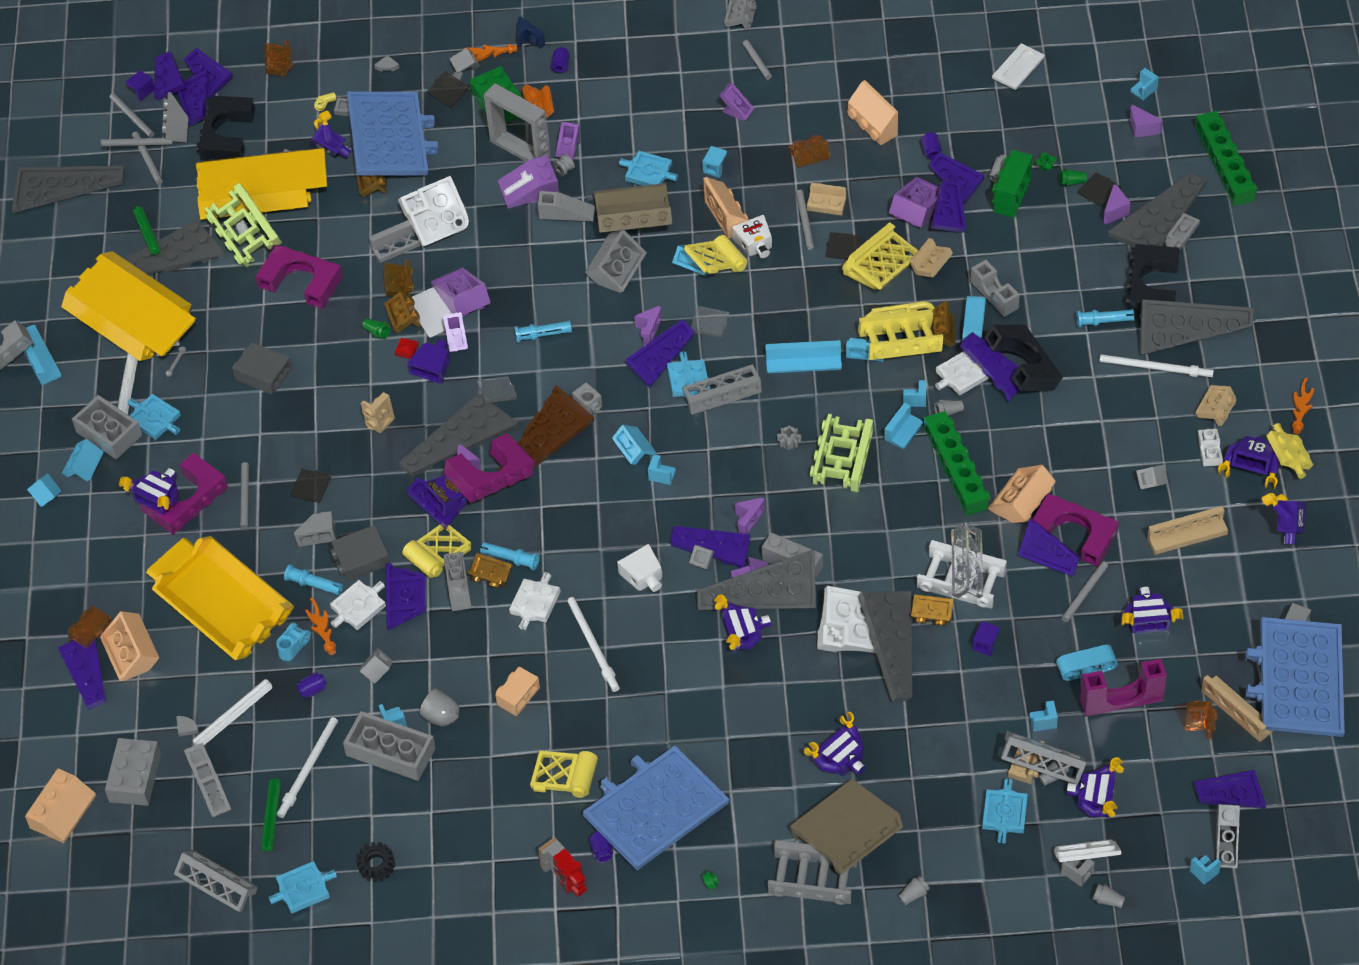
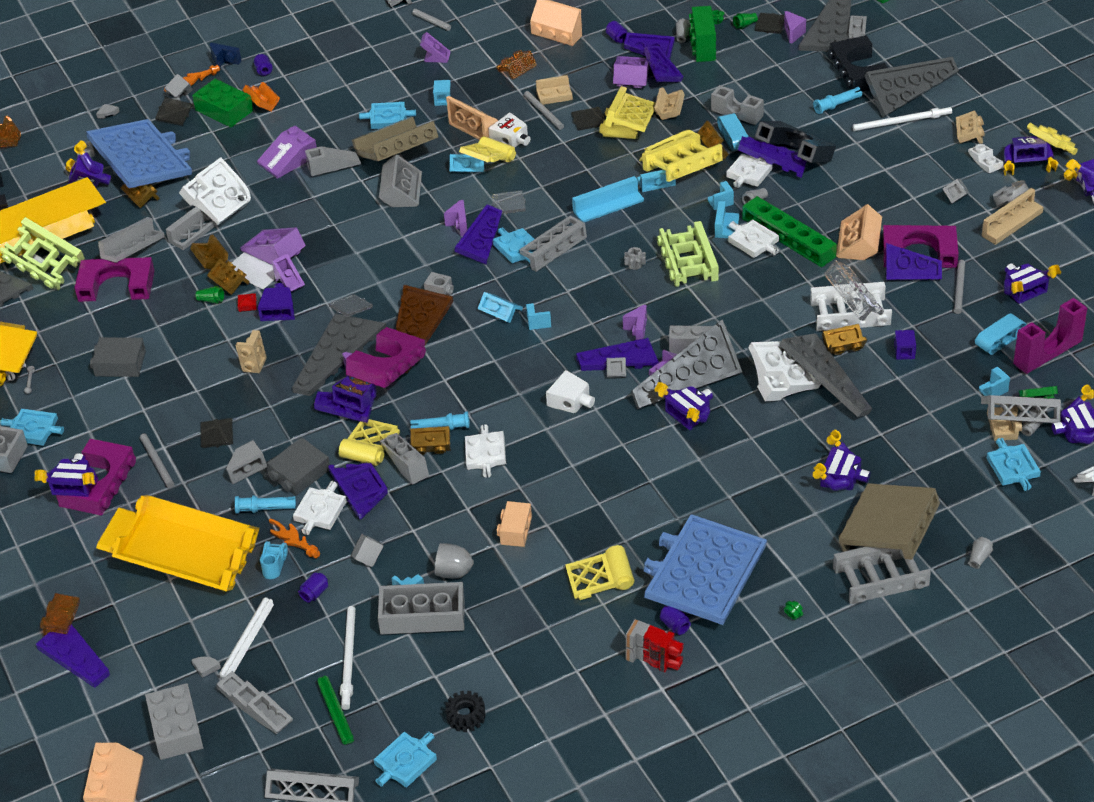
camera: 25 degrees left, 10 degrees down
light nougat slope [100,611,159,682] -> none
light yellow arm [314,92,336,111] -> none
light grey window [484,84,551,162] -> none
medium azure pin [514,321,572,343] -> none
light grey wheel [552,154,575,177] -> none
medium lavender slope [555,122,580,160] -> none
white bar [567,597,620,692] -> none
orange piece [1292,378,1314,434] -> none
none -> light grey fence [98,217,165,262]
none -> white plate [728,220,779,258]
none -> light grey plate [993,180,1029,206]
none -> green plate [1018,386,1058,399]

